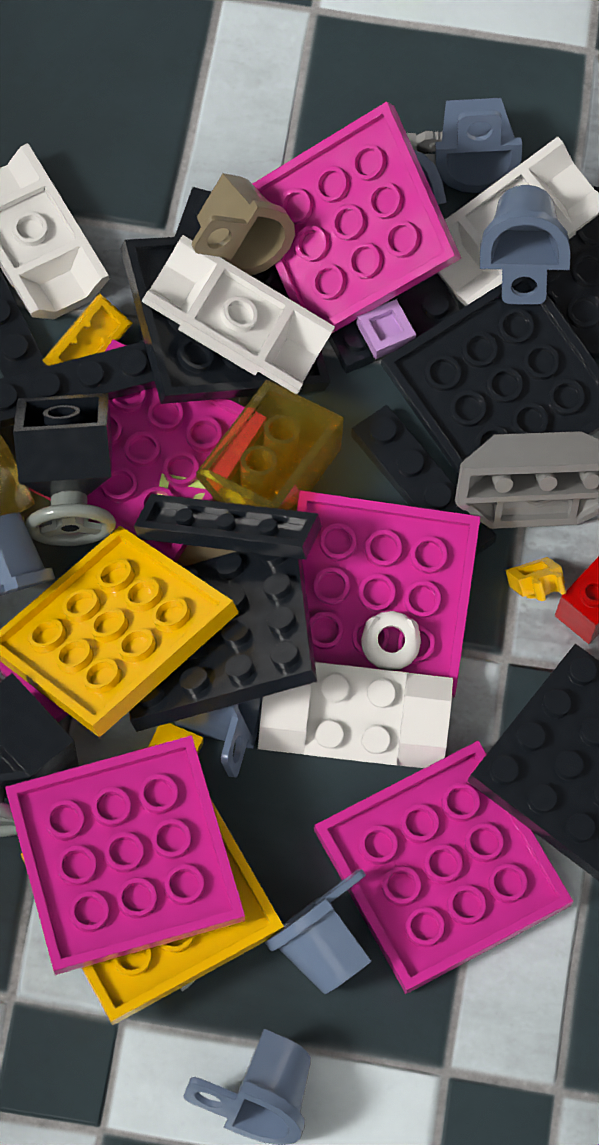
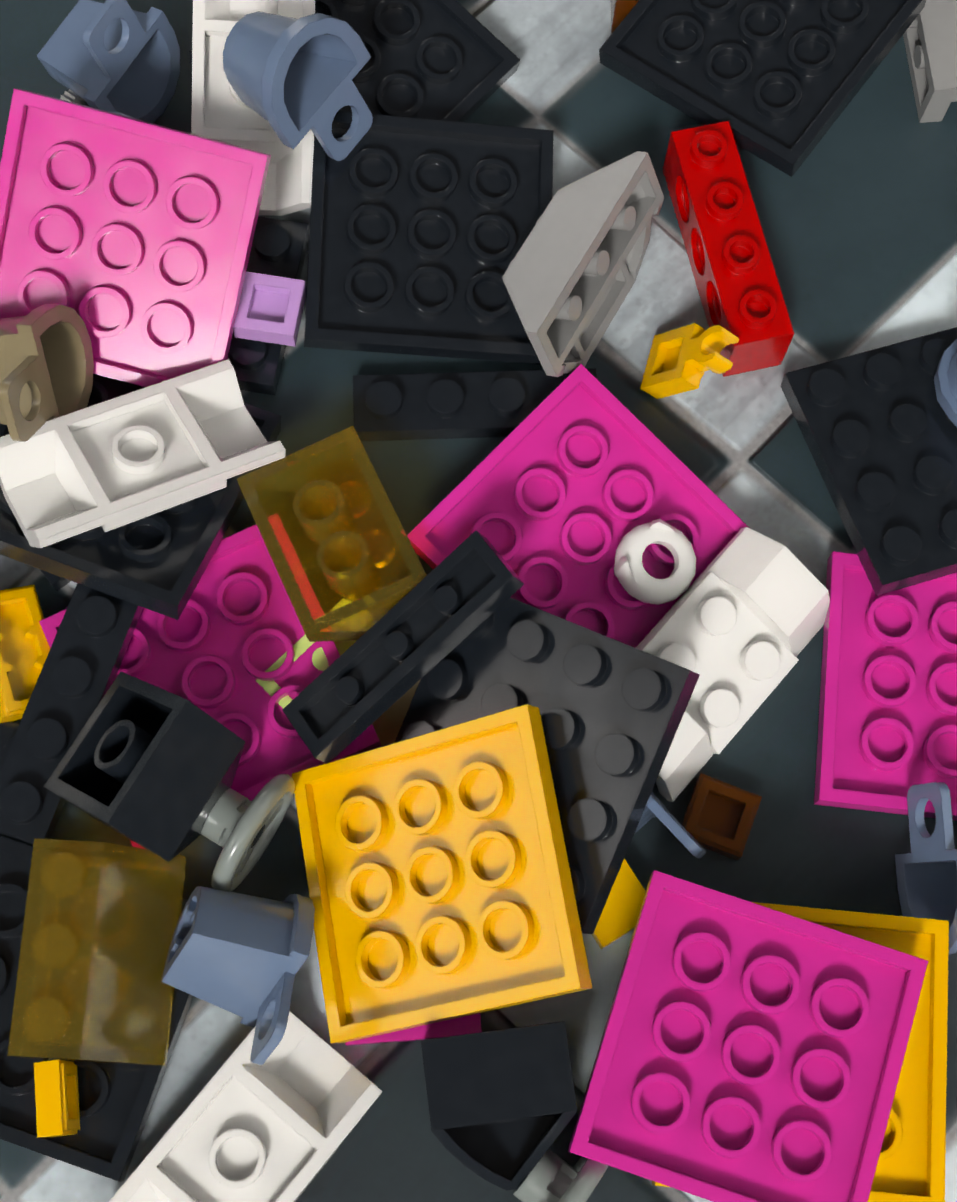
camera: 55 degrees left, 5 degrees up
none -> reddish brown tile [681,773,762,861]

